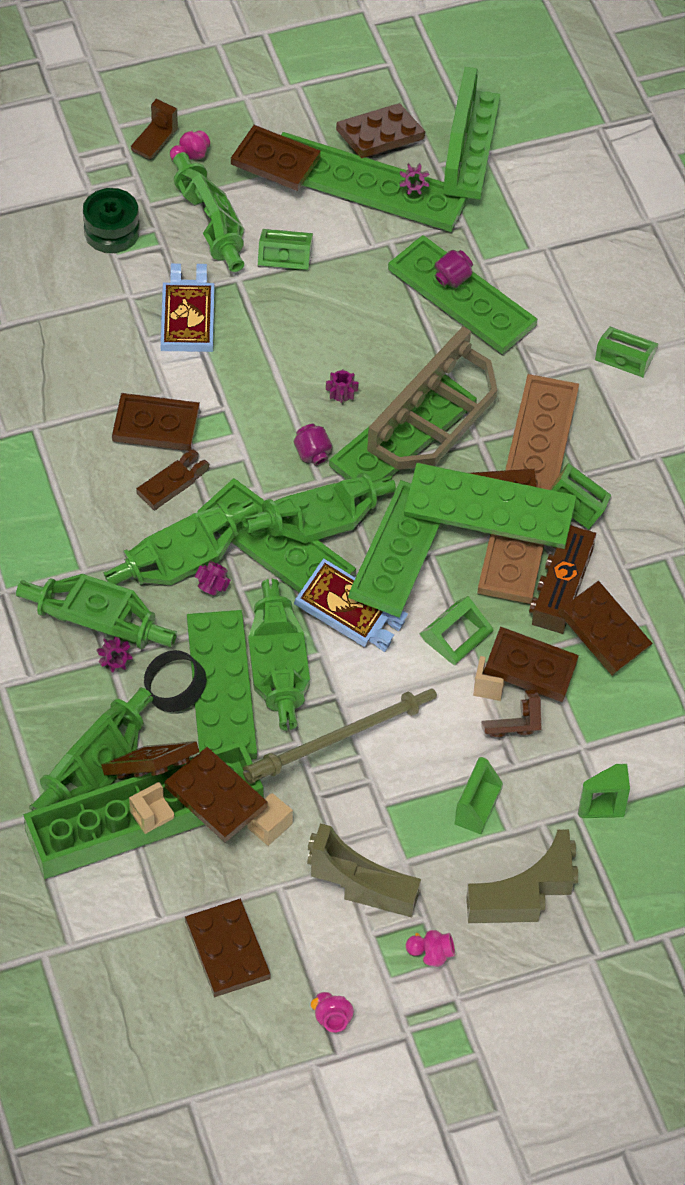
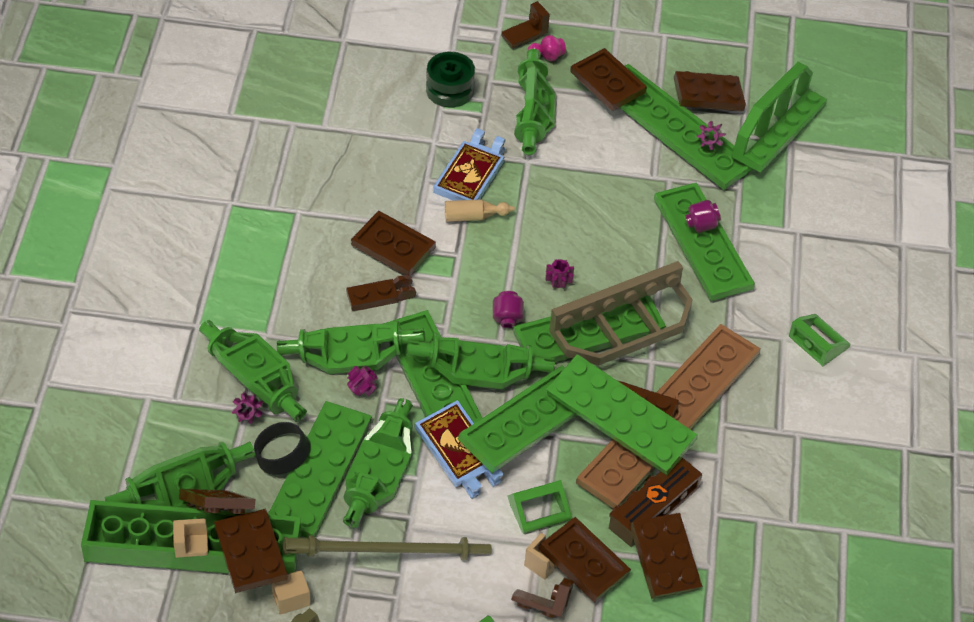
camera: 25 degrees right, 5 degrees down
bright green tile [258,229,313,270] -> none
bright green tile [550,463,611,530] -> none
none -> tan wheel [445,199,515,222]

